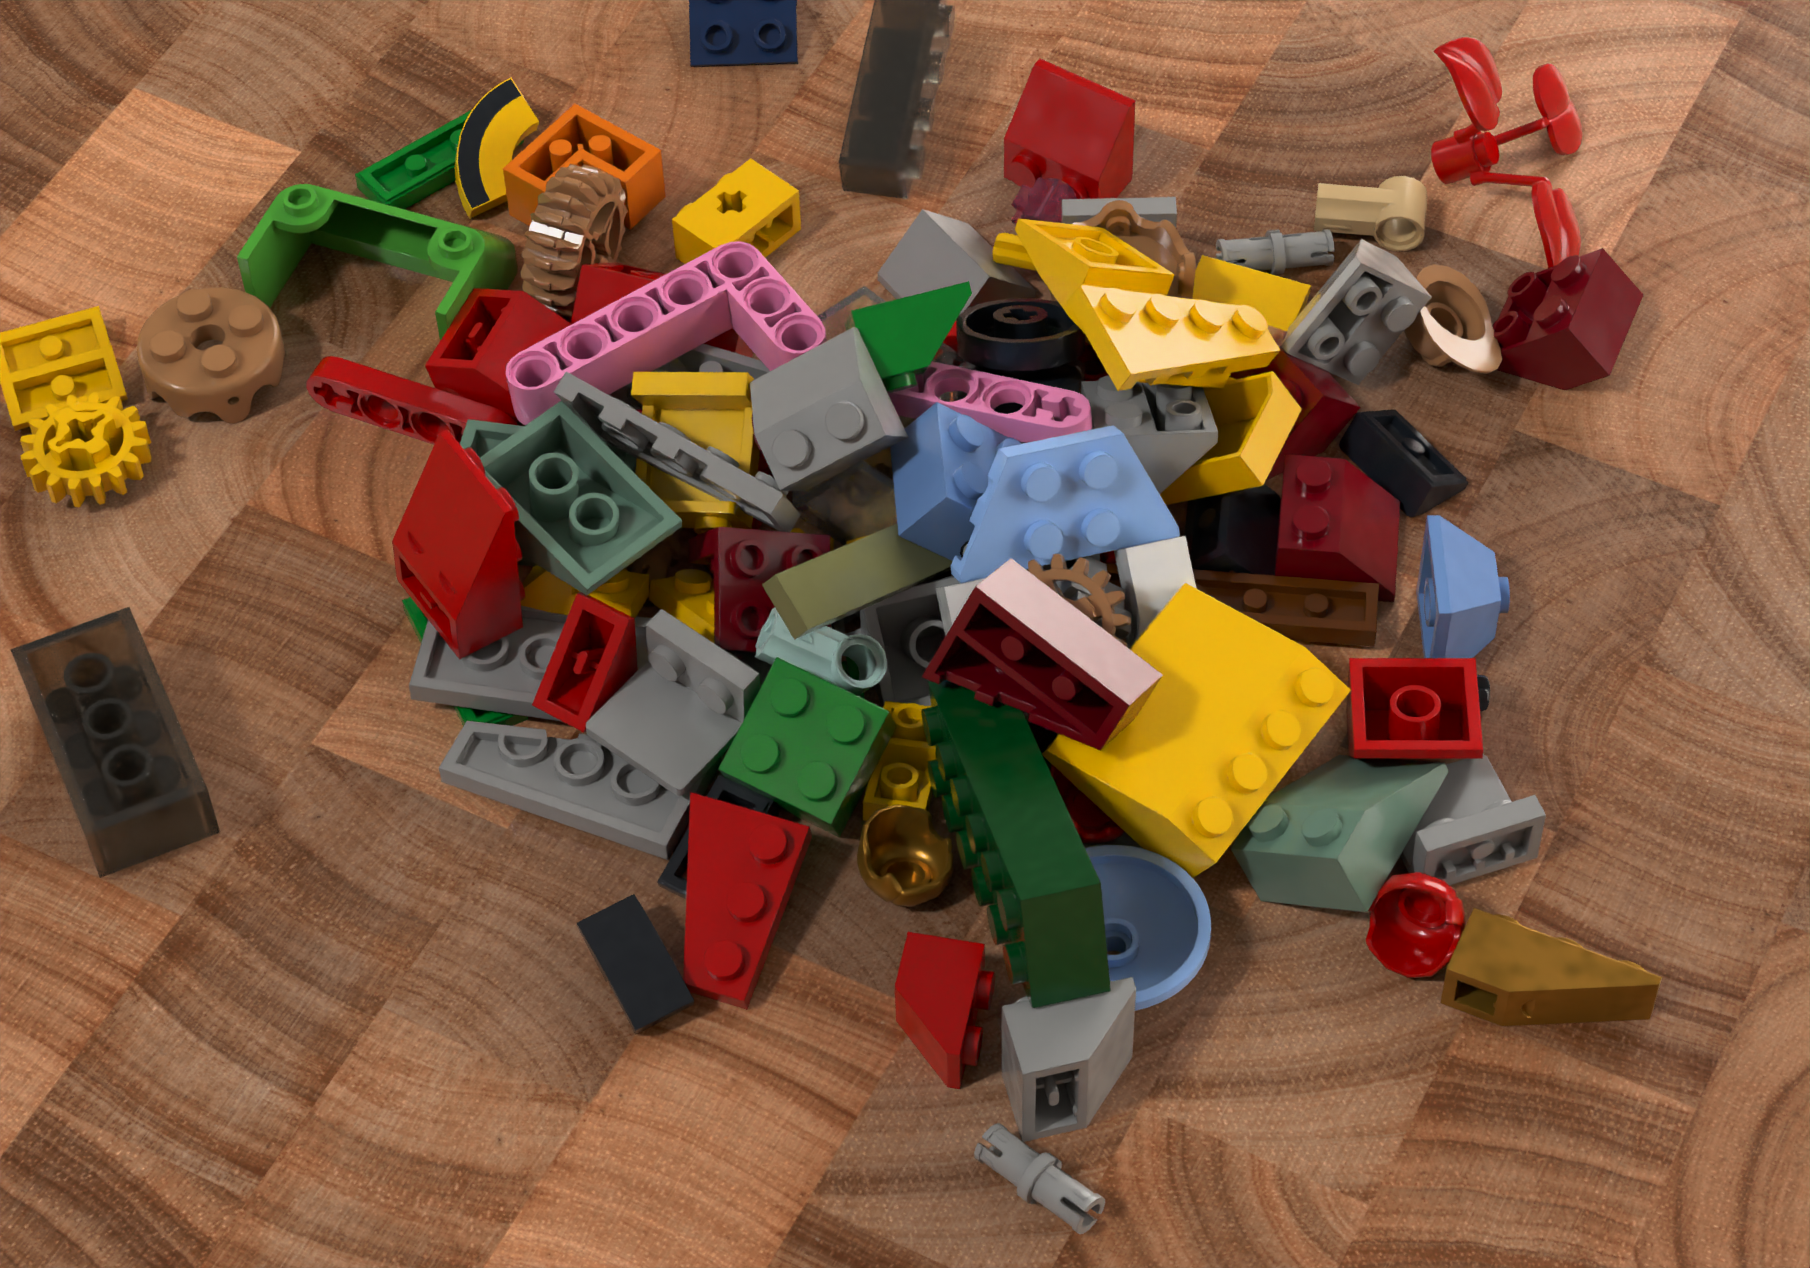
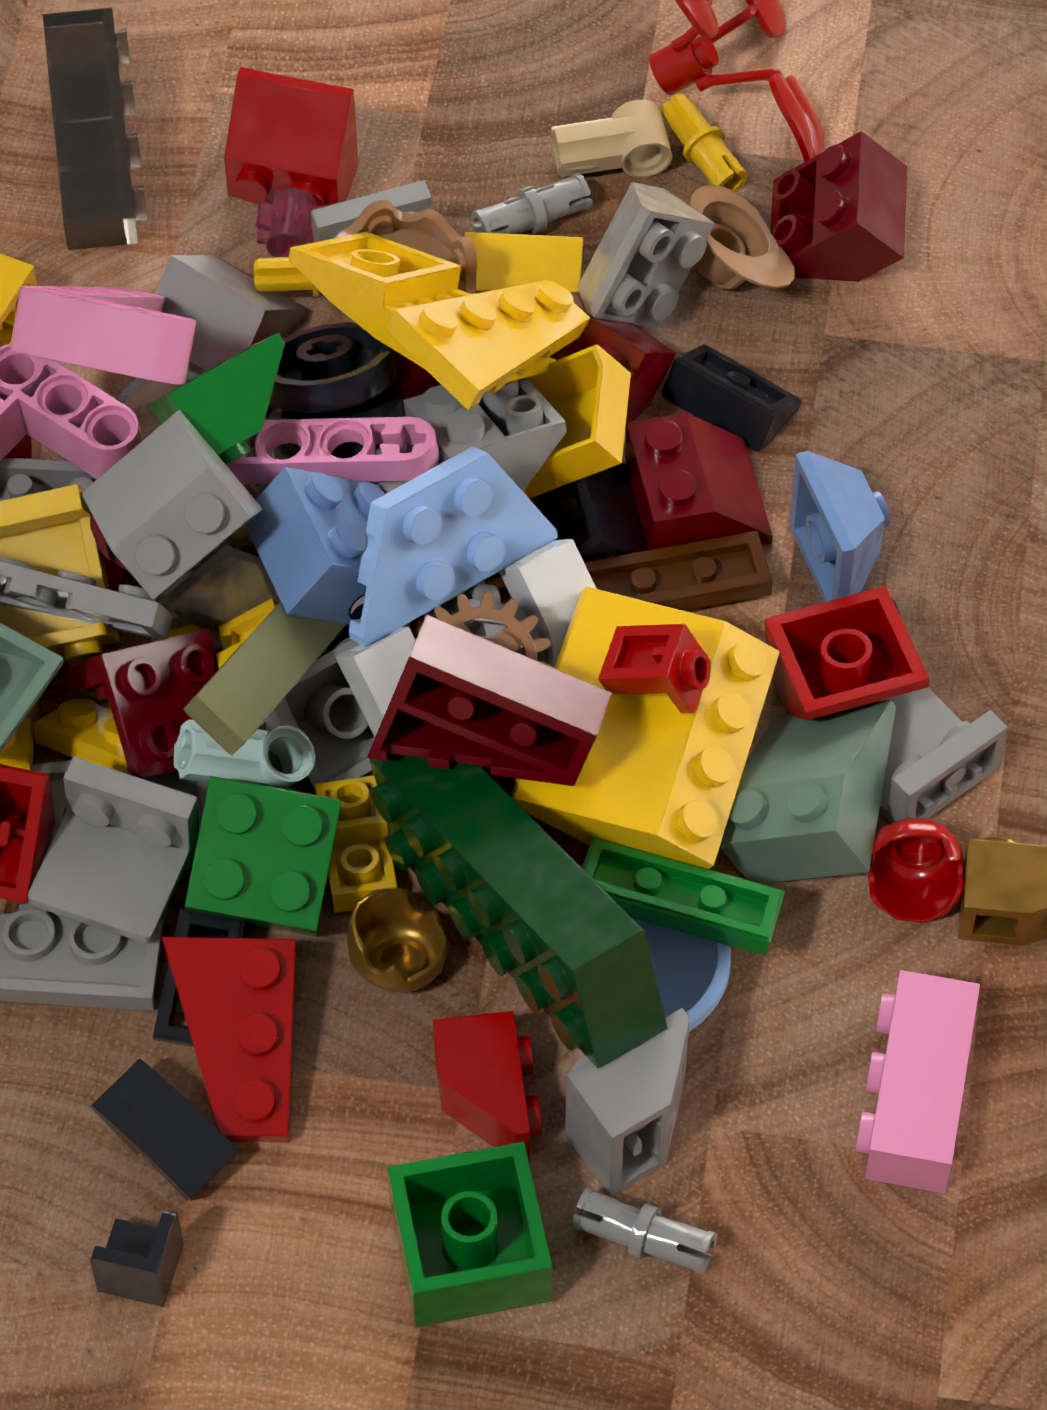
camera: 20 degrees left, 5 degrees up
none -> bright pink beam [10,286,196,385]
none -> black panel [90,1210,184,1307]
none -> green brick [387,1141,552,1327]
none -> green tile [582,837,785,956]
none -> red bracket [598,624,711,714]
none -> yellow axle [661,93,748,193]
none -> bright pink brick [855,970,980,1194]

